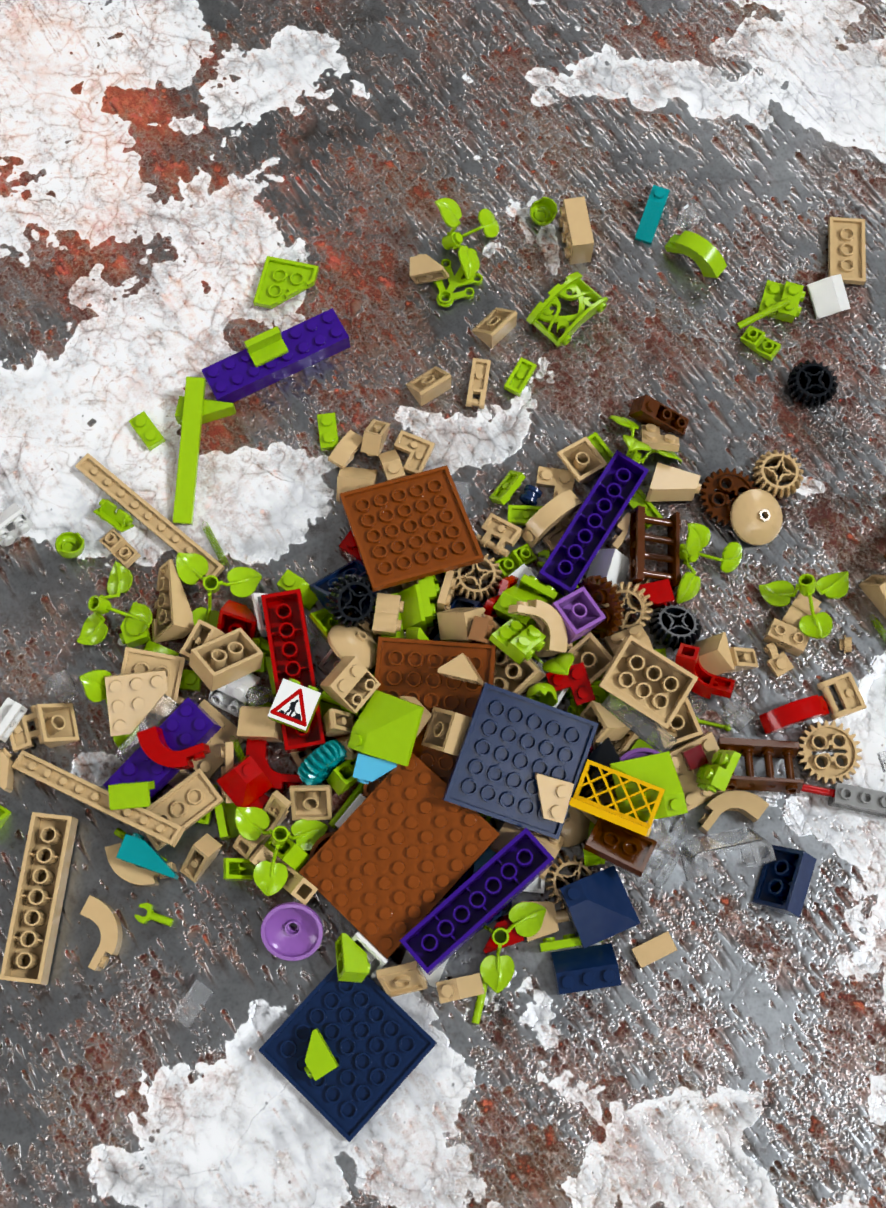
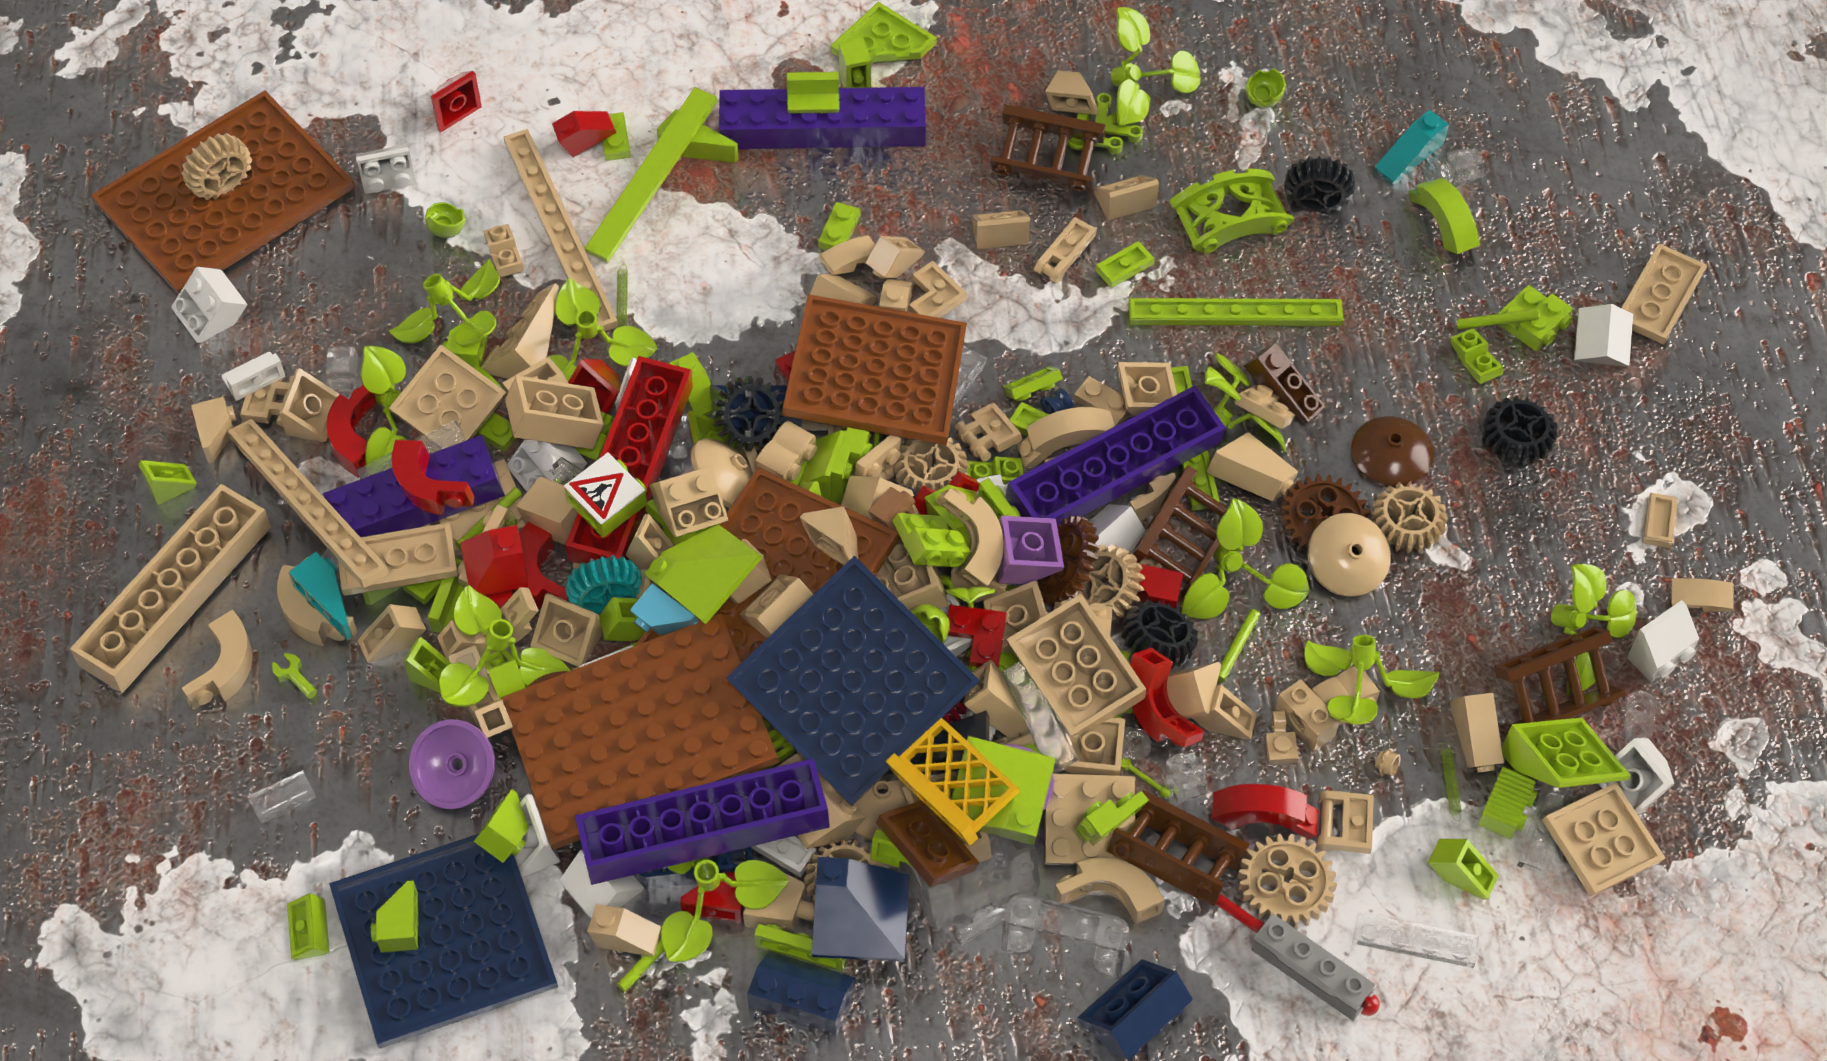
camera: 25 degrees right, 15 degrees down
lime hinge [93,499,134,532] -> none
tan plate [104,669,168,736] -> none
lime panel [108,781,155,810] -> none
tan plate [376,961,428,997] -> none
tan wing [535,772,574,824] -> none
tan brick [558,196,594,265] -> none
tan tile [631,931,677,968] -> none
dark red tile [681,744,709,771] -> none
none -> lime slope [287,893,329,960]
none -> red arch [326,385,377,478]
none -> red slope [431,71,482,133]
none -> lime bar [455,487,522,551]
none -> red slope [552,111,617,157]
none -> lime brick [839,38,871,88]
none -> reddish brown fence [990,104,1106,192]
none -> lime tile [1128,298,1344,326]
none -> lime bar [1218,609,1260,682]
none -> black gear [1284,155,1356,213]
none -> reddish brown dish [1351,416,1434,488]

